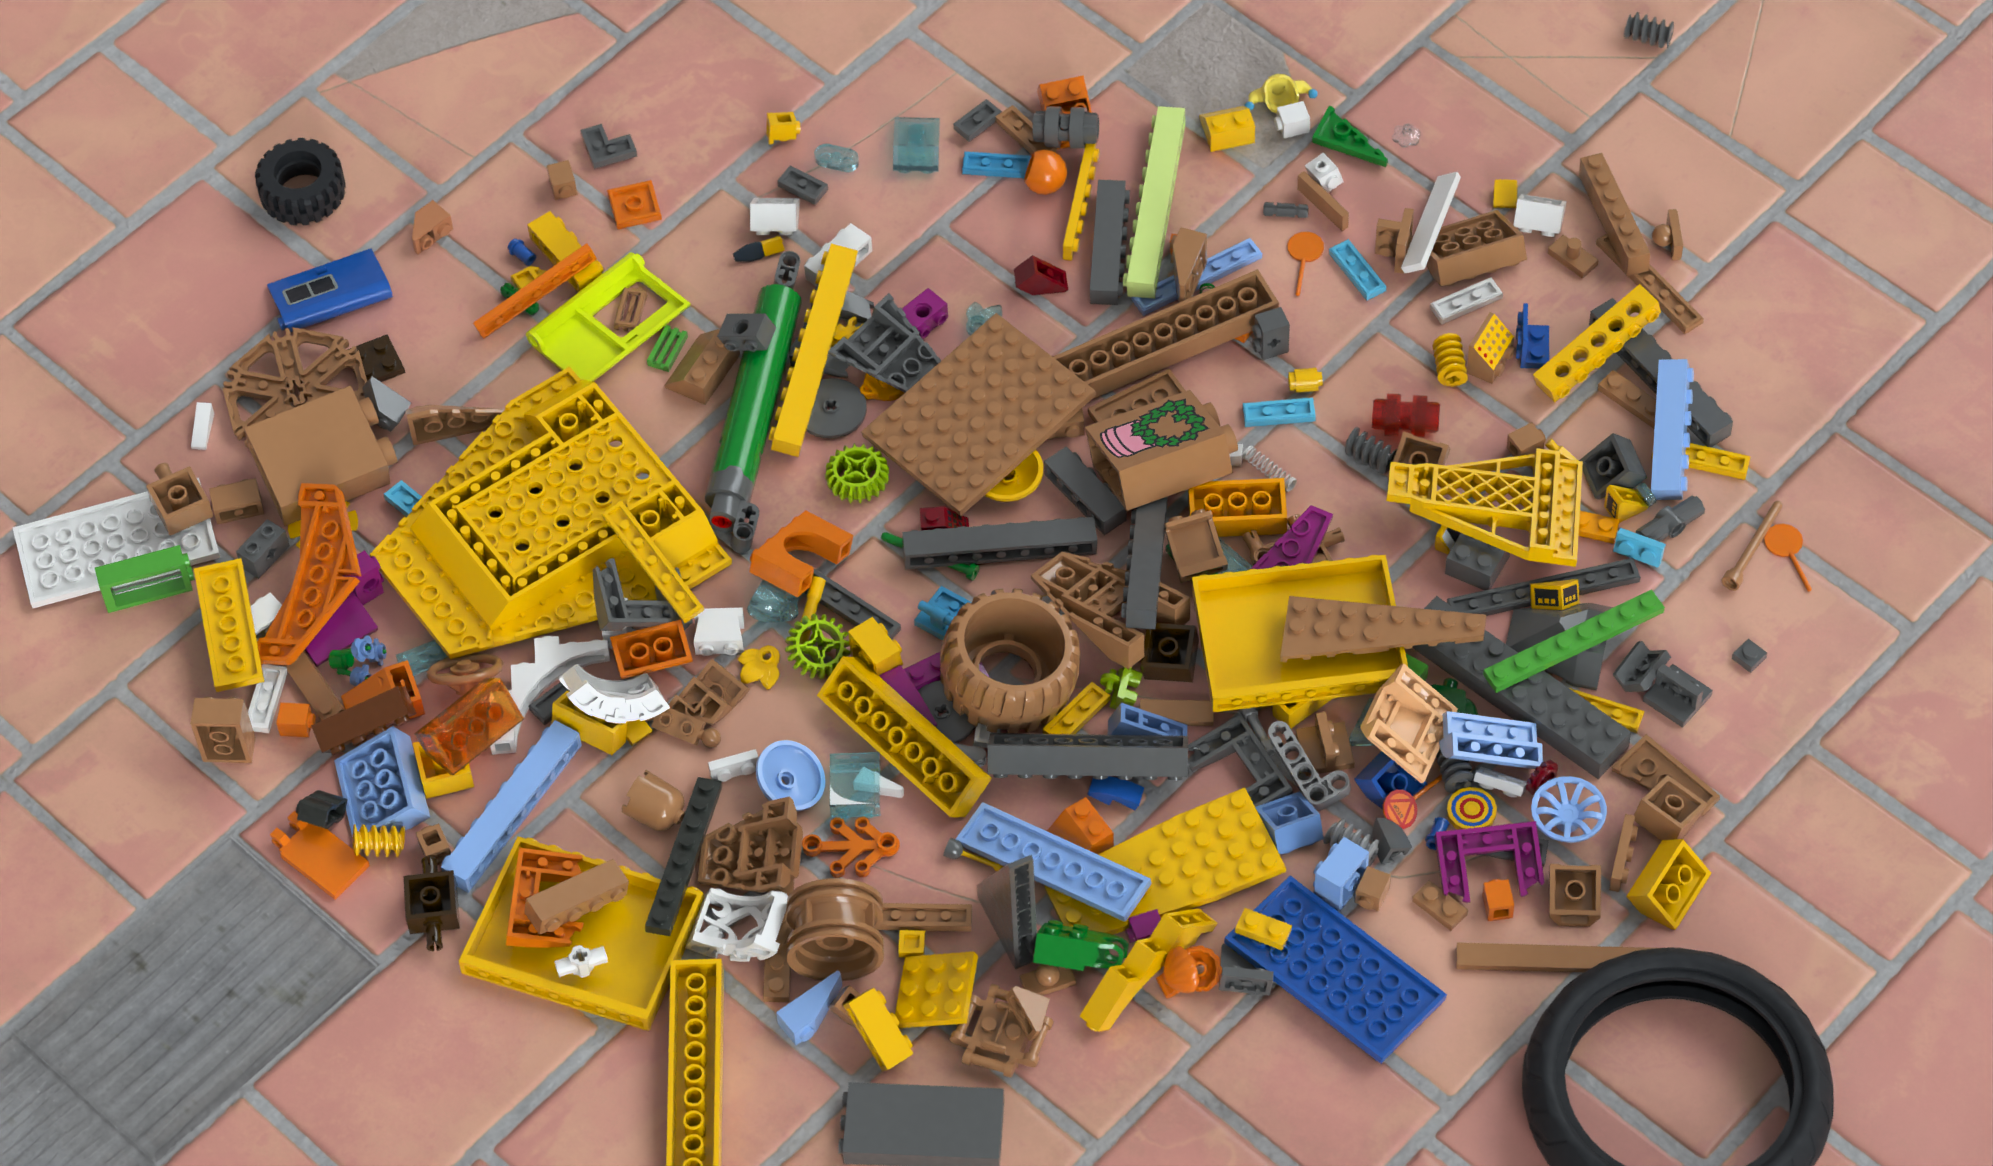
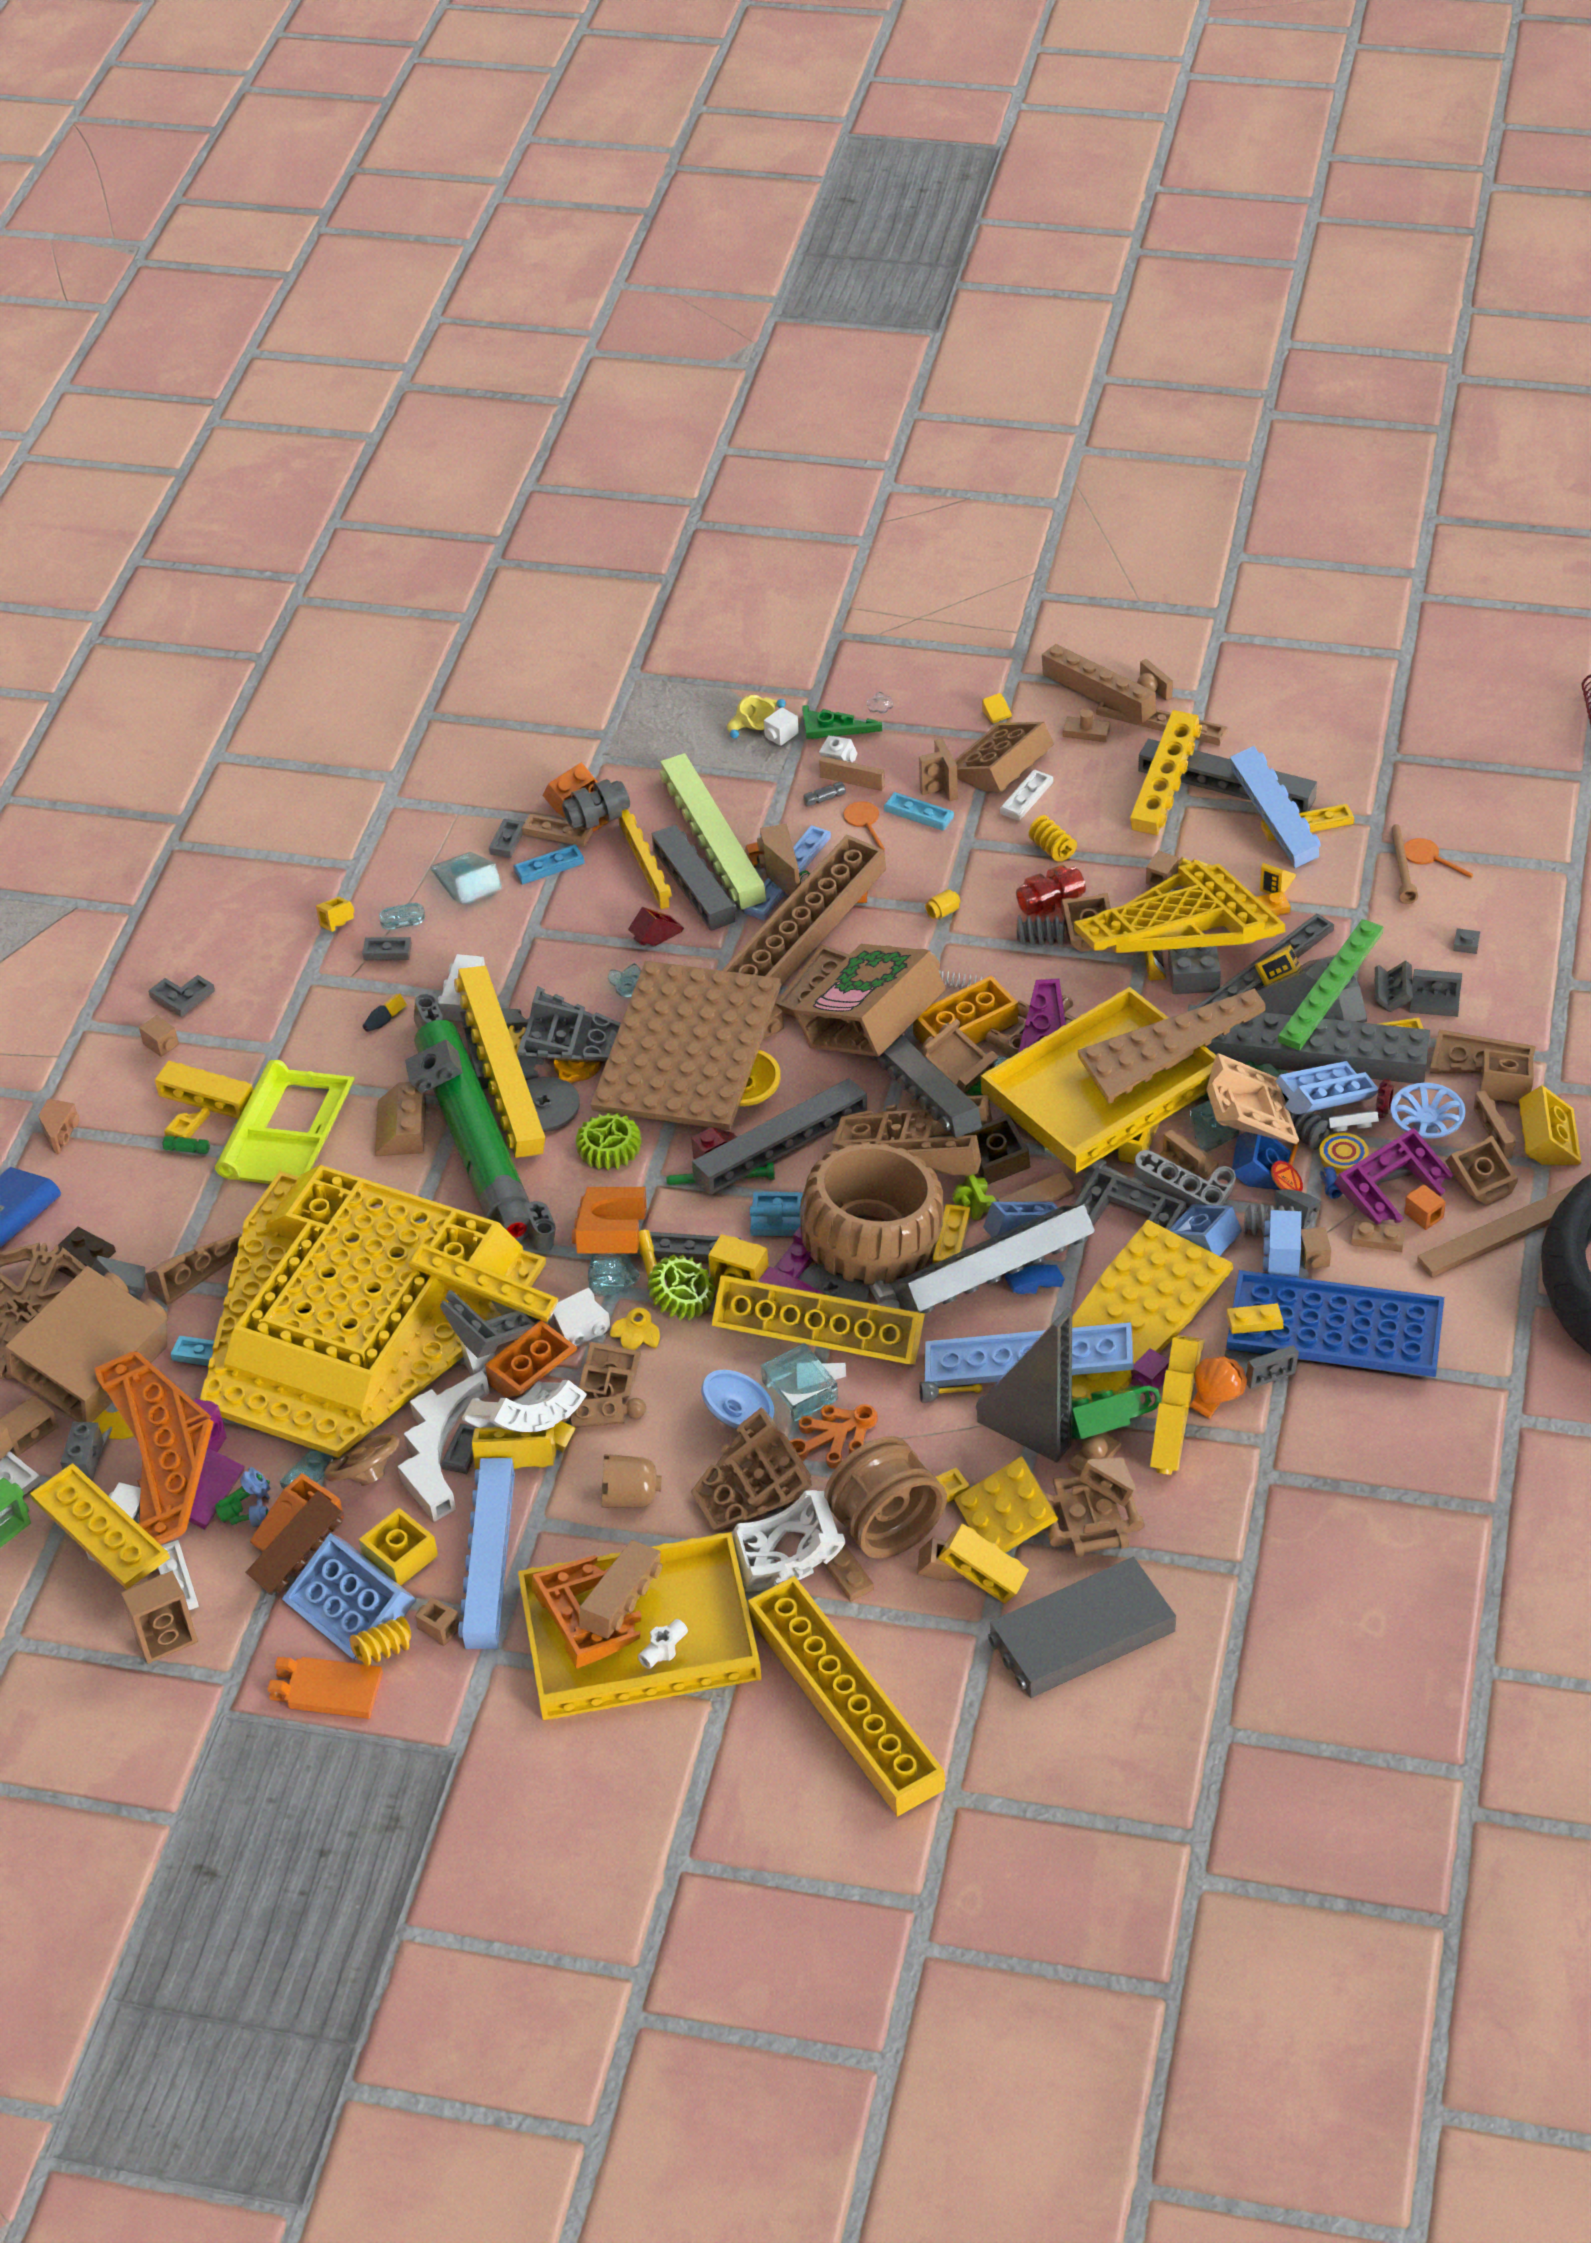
camera: 30 degrees left, 10 degrees down
orange brick [276,702,316,738] -> none
medium nougat plate [284,650,345,721] -> none
pearl dark grey brick [296,790,348,829] -> none
dark brown brick [403,856,460,951] -> none
clear orange slope [414,678,524,775] -> none
orange tile [473,243,597,339] -> none
blue pin [507,238,537,266] -> none
orange tile [607,180,662,230] -> none
medium nougat tile [614,288,647,331] -> none
pearl dark grey plate [645,777,722,936] -> none
bright green tile [647,325,688,372] -> none
white plate [708,749,758,782] -> none
white slope [750,198,800,235] -> none
light blue slope [776,970,842,1045] -> none
medium nougat plate [876,903,972,931] -> none
magenta brick [902,288,948,339] -> none
orange helmet [1024,149,1067,195] -> none
dark grey brick [1044,446,1127,536] -> none
orange slope [1047,797,1114,854] -> none
yellow slope [1199,106,1255,152] -> none
medium azure tile [1242,397,1316,427] -> none
dark grey brick [1252,307,1290,360] -> none
white tile [1401,172,1461,273] -> none
slope [1467,312,1516,384] -> none
white slope [1514,194,1567,237] -> none
blue bracket [1516,303,1549,369] -> none
dark grey slope [1579,433,1647,499] -> none
medium nougat plate [1597,370,1656,429] -> none
medium azure plate [1613,528,1666,568] -> none
dark grey piece [1624,12,1674,48] -> none
clear light blue tile [1635,483,1657,507] -> none
dark grey piece [1636,495,1705,542] -> none

